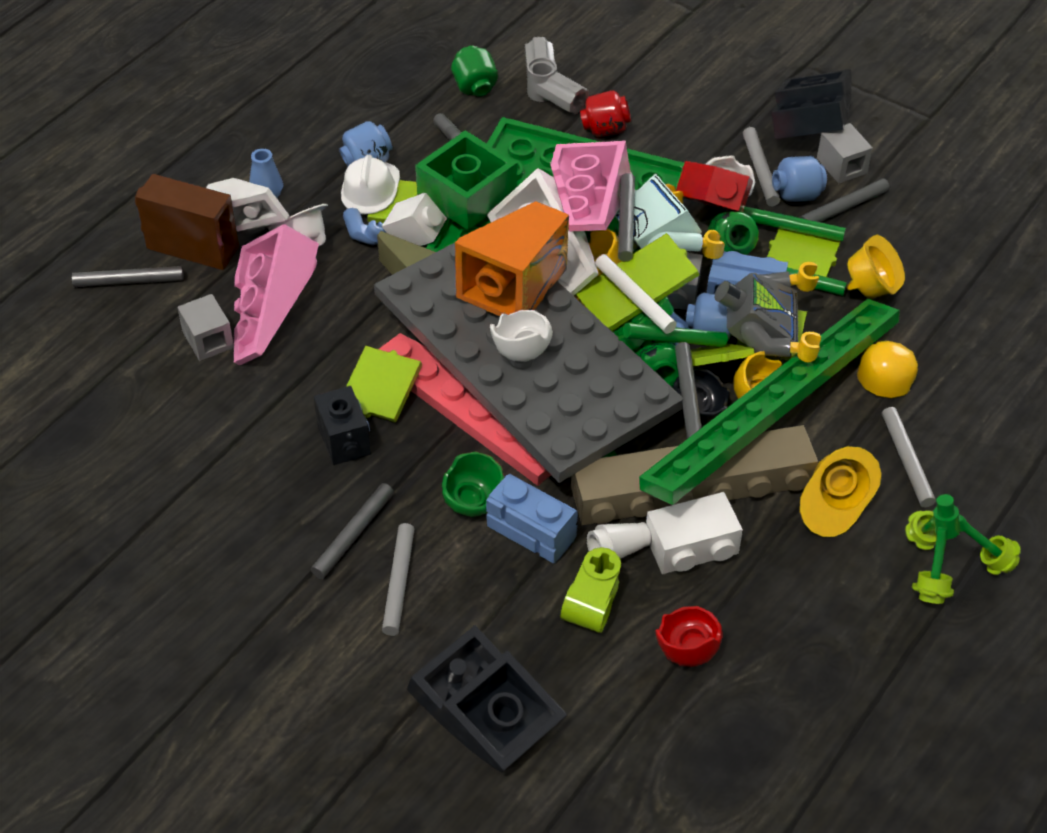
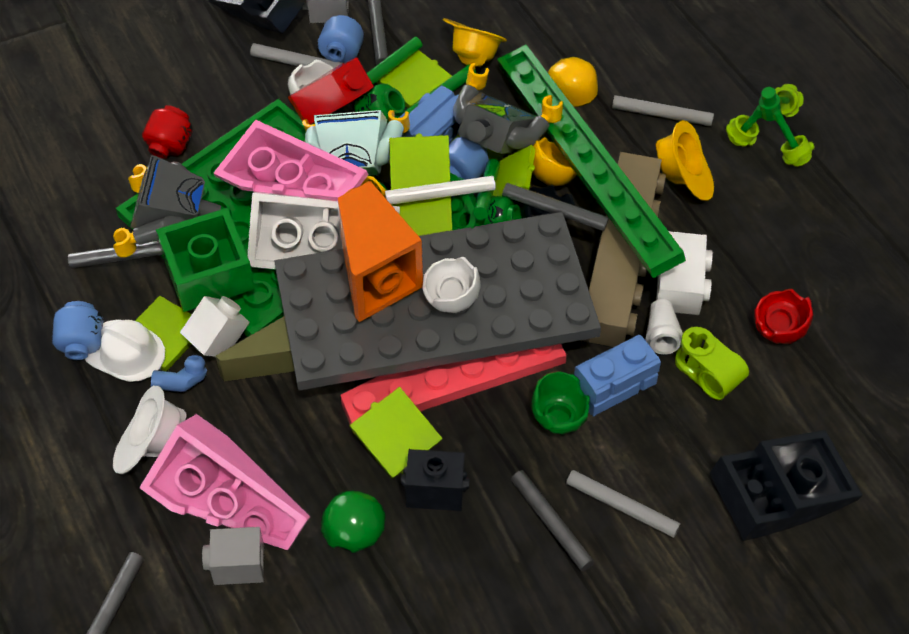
camera: 65 degrees left, 5 degrees up
reddish brown brick [135,174,239,270] -> none
white slope [206,178,289,232] -> none
medium blue cone [249,149,283,198] -> none
green head [451,46,498,97] -> none
light grey piece [525,37,589,115] -> none
dark grey bar [618,173,635,261] -> none
none -> dark grey torso [113,155,221,257]
none -> green hair [321,490,385,553]

